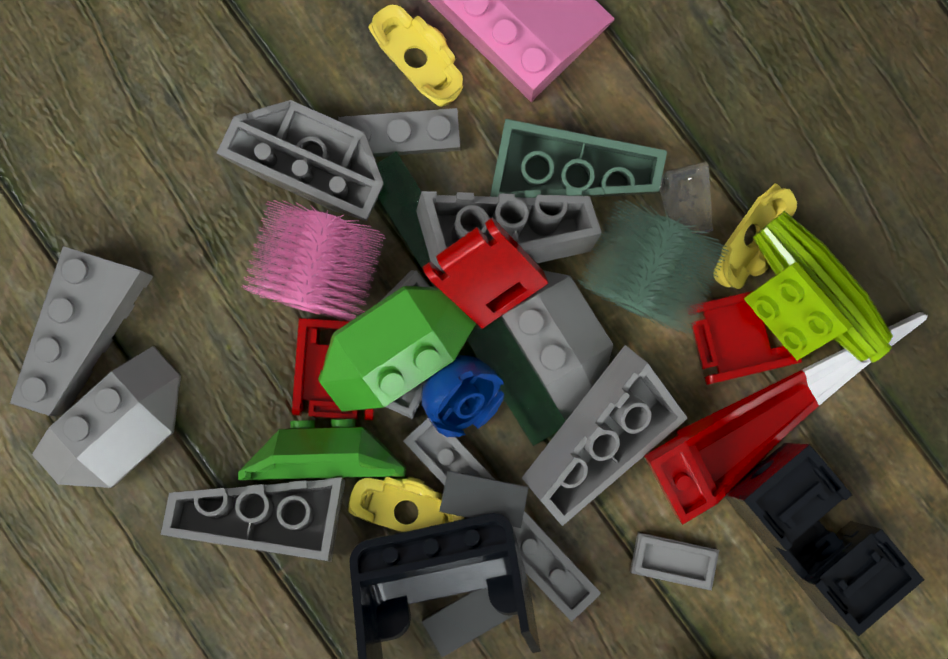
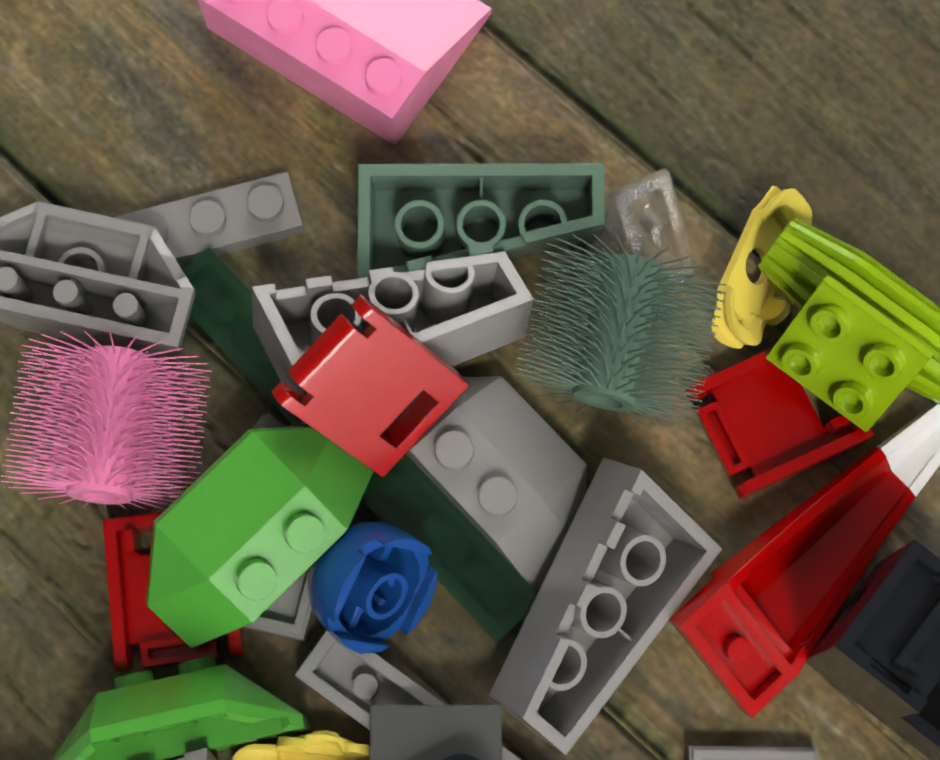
camera: 10 degrees left, 10 degrees down
light yellow piece [368,4,463,107] -> none

